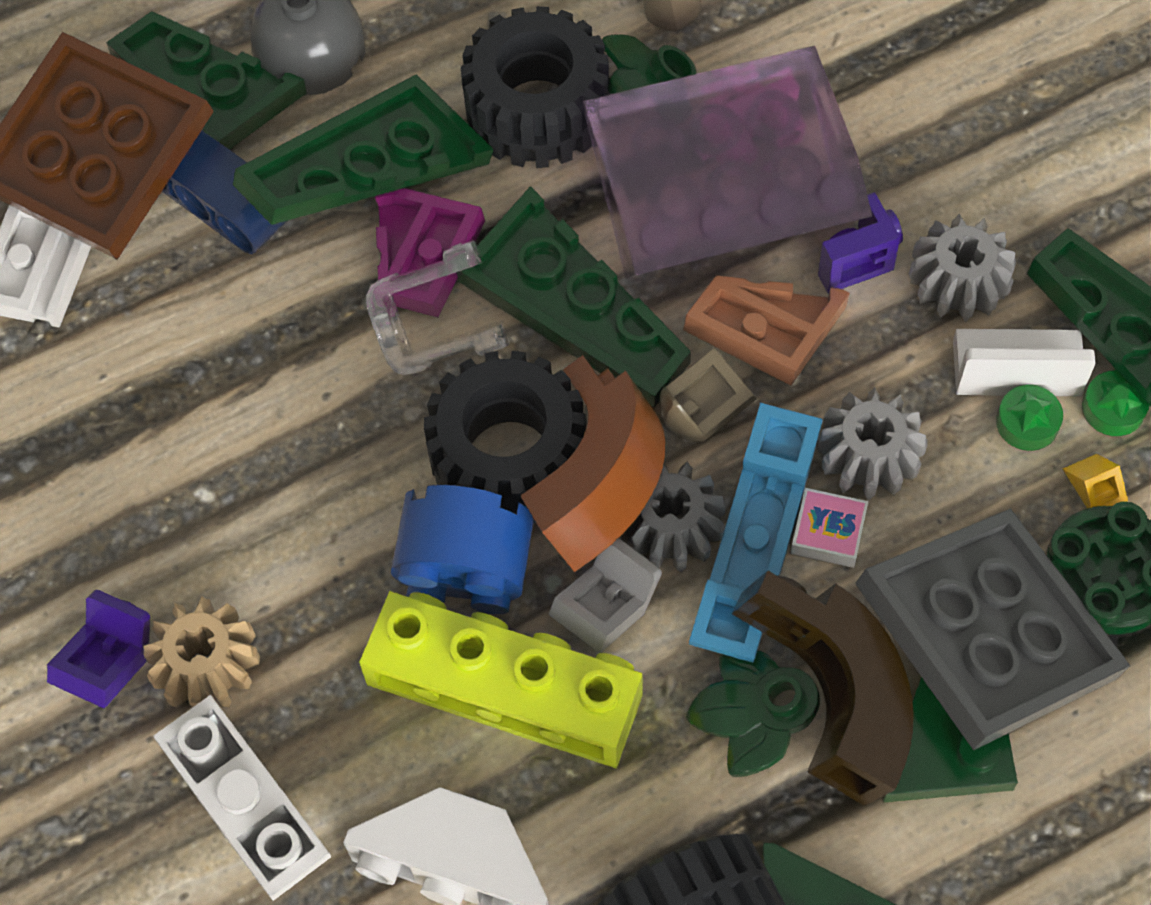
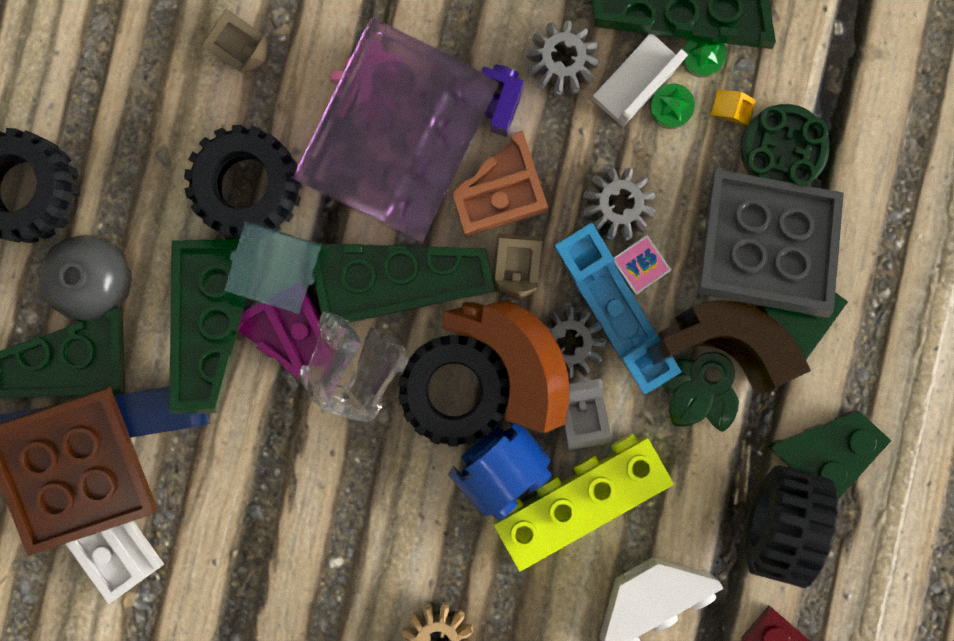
camera: 55 degrees left, 25 degrees up
dark green plate [602,34,697,127] -> none
none -> clear light blue piece [224,221,321,314]

